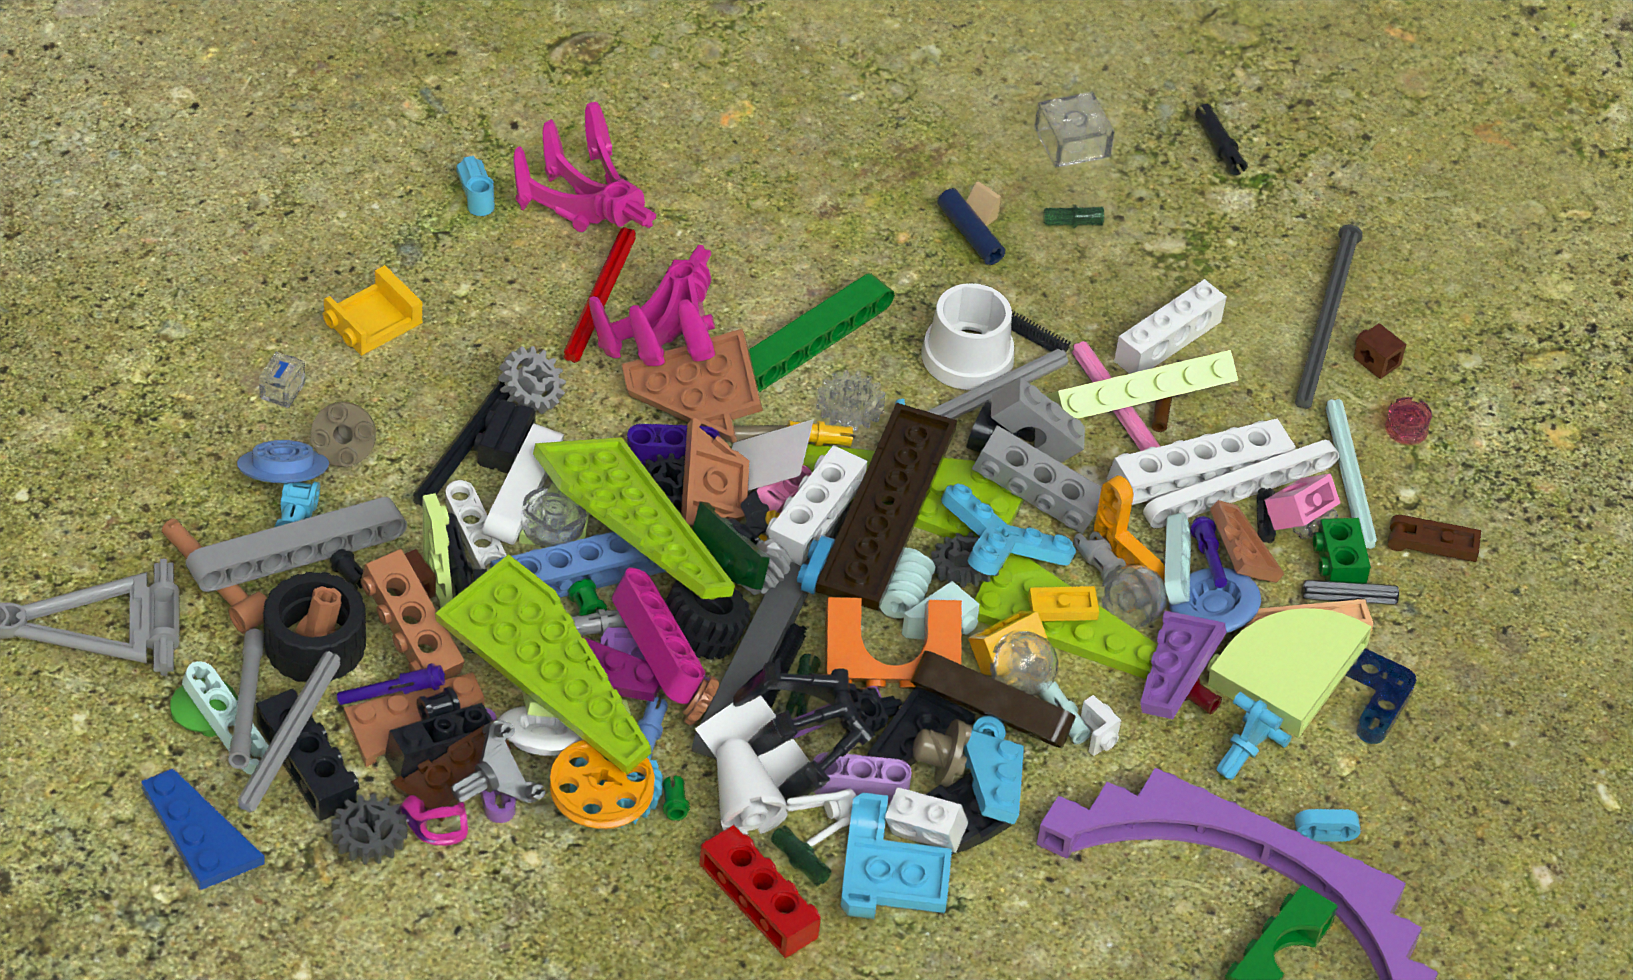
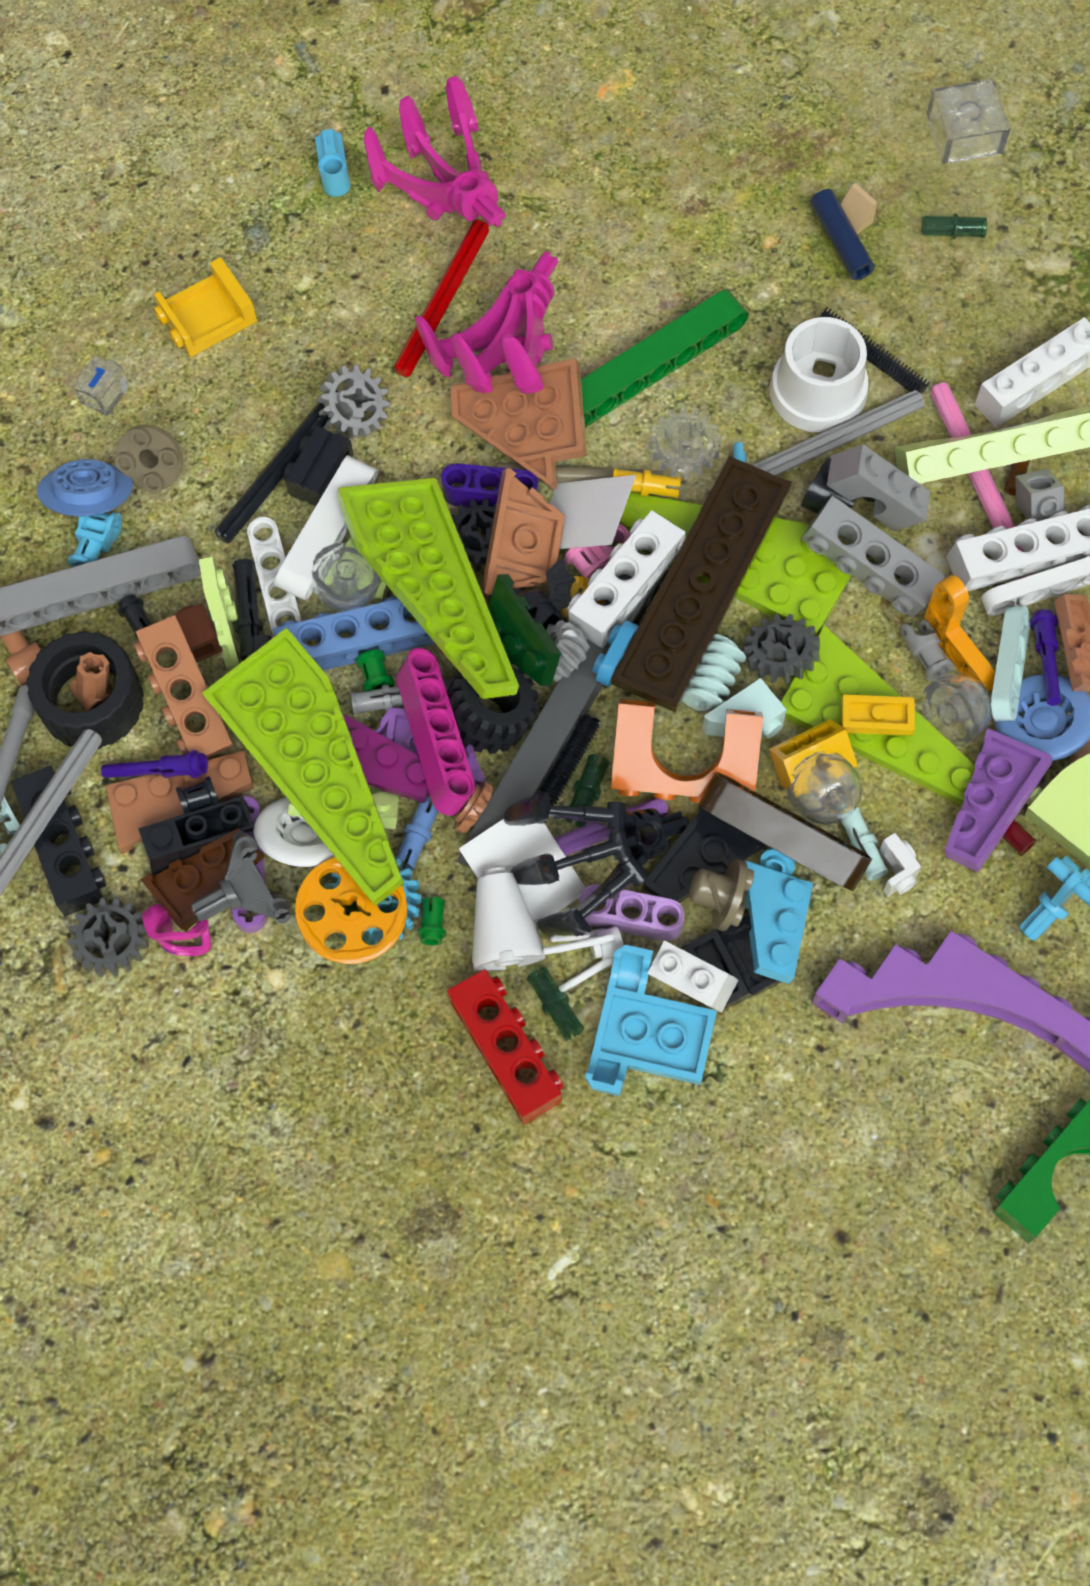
camera: 15 degrees right, 20 degrees up
medium azure piece [941,484,1076,575] -> none
none -> light grey brick [1015,468,1064,521]

